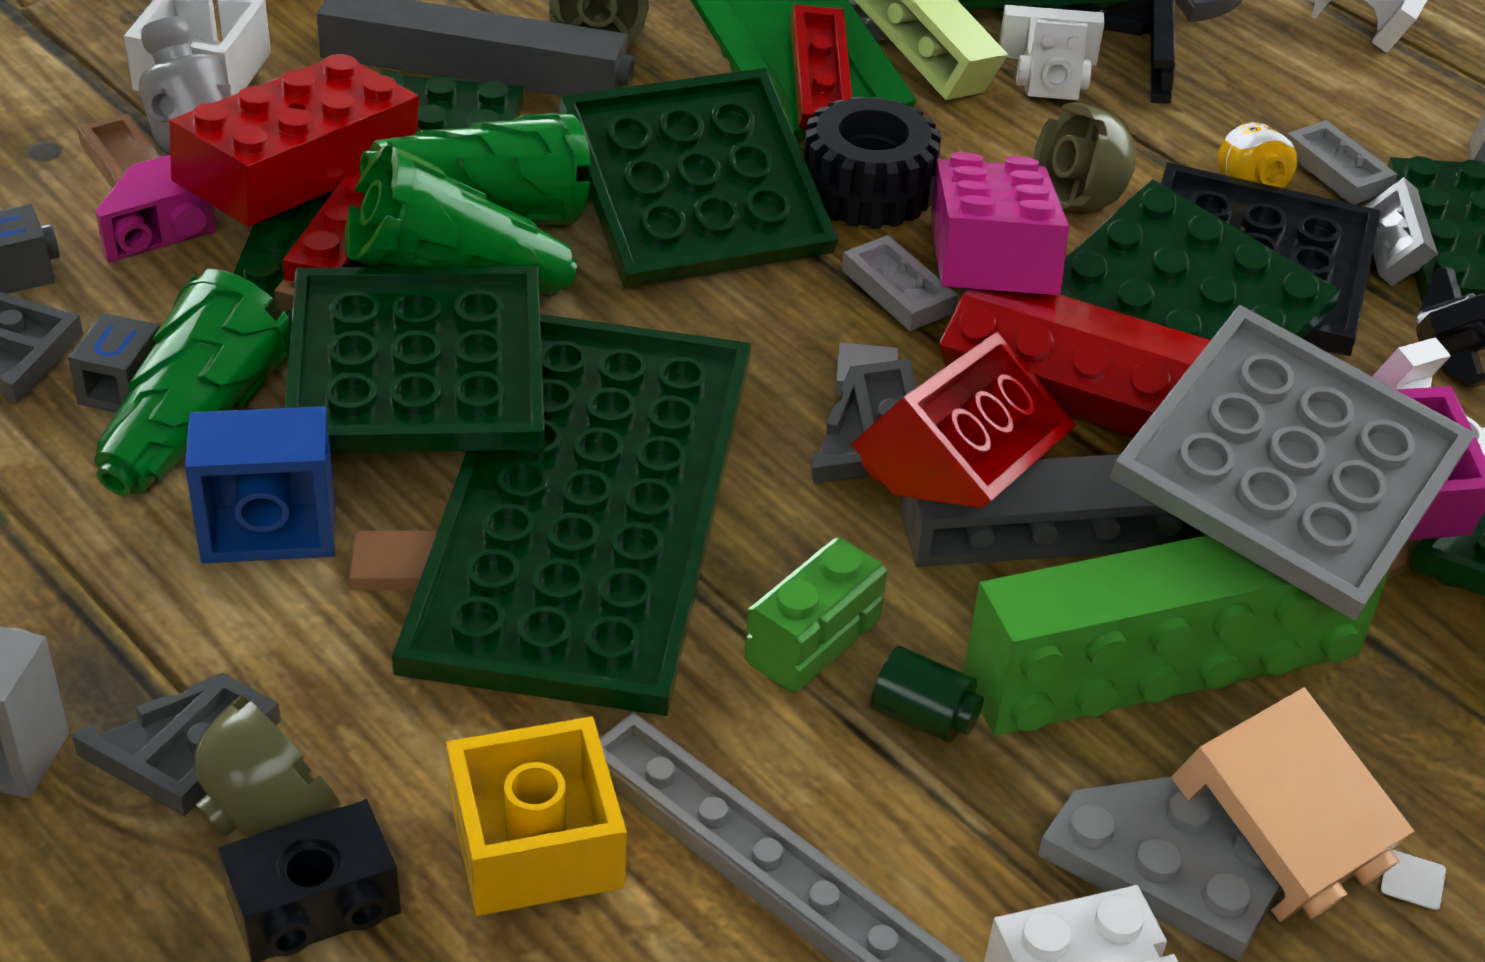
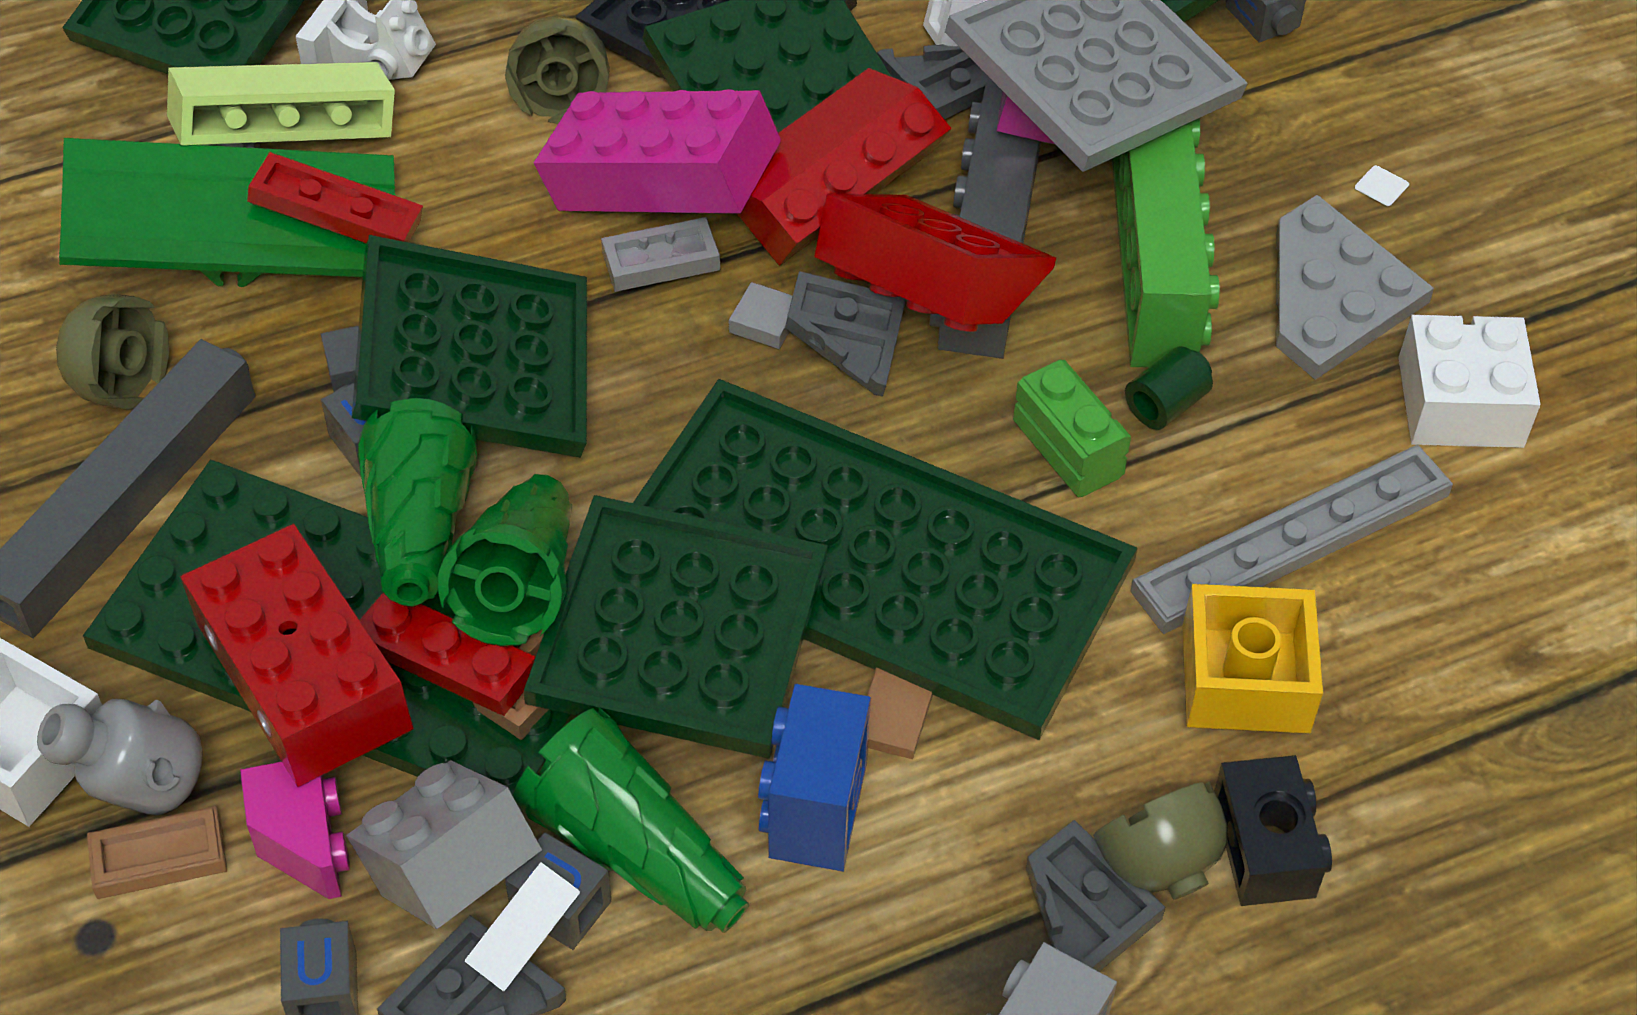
camera: 70 degrees left, 10 degrees up
black tyre [803,97,941,228] -> none
light nougat panel [1171,687,1414,922] -> none
none -> light grey brick [346,760,542,929]
none -> white sticker [465,862,580,991]

